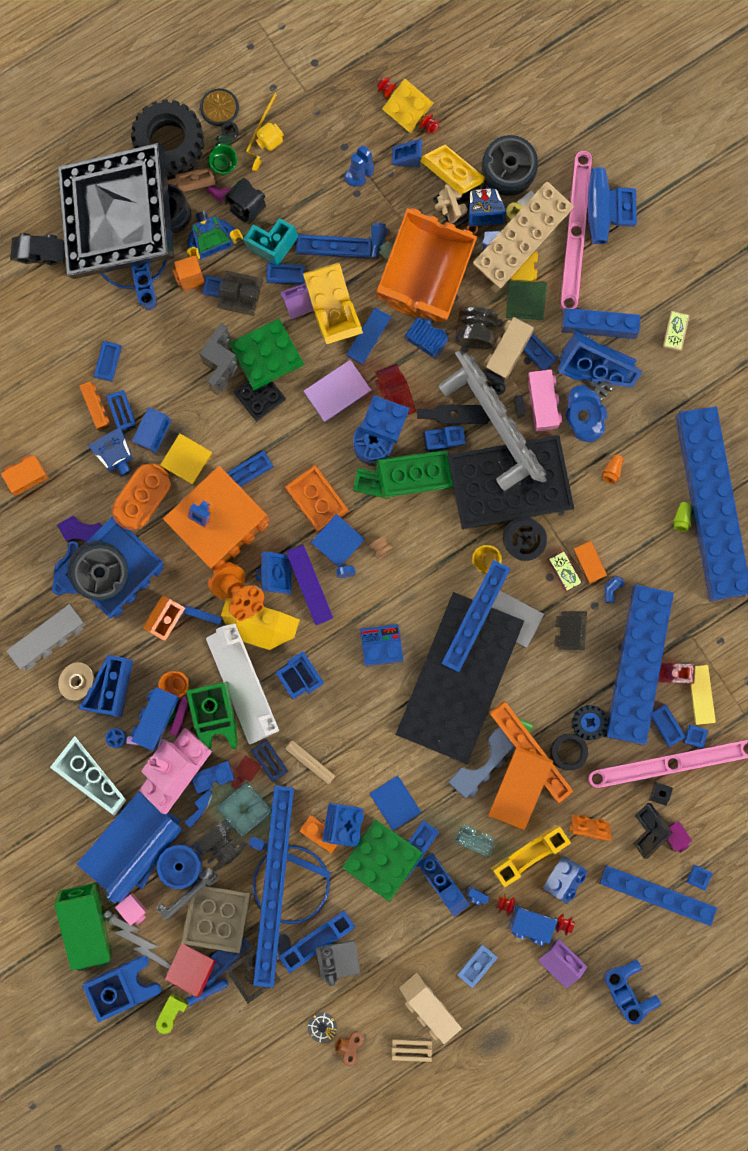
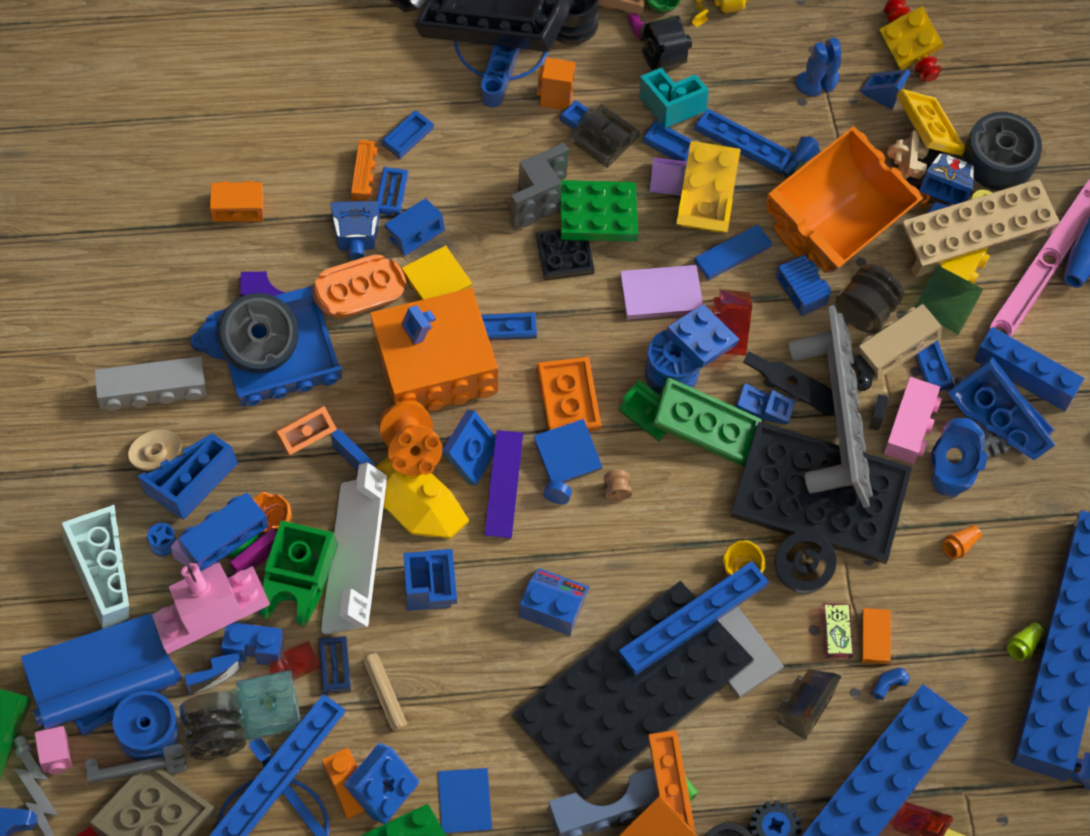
camera: 25 degrees right, 20 degrees down
torso [187,211,244,260] -> none

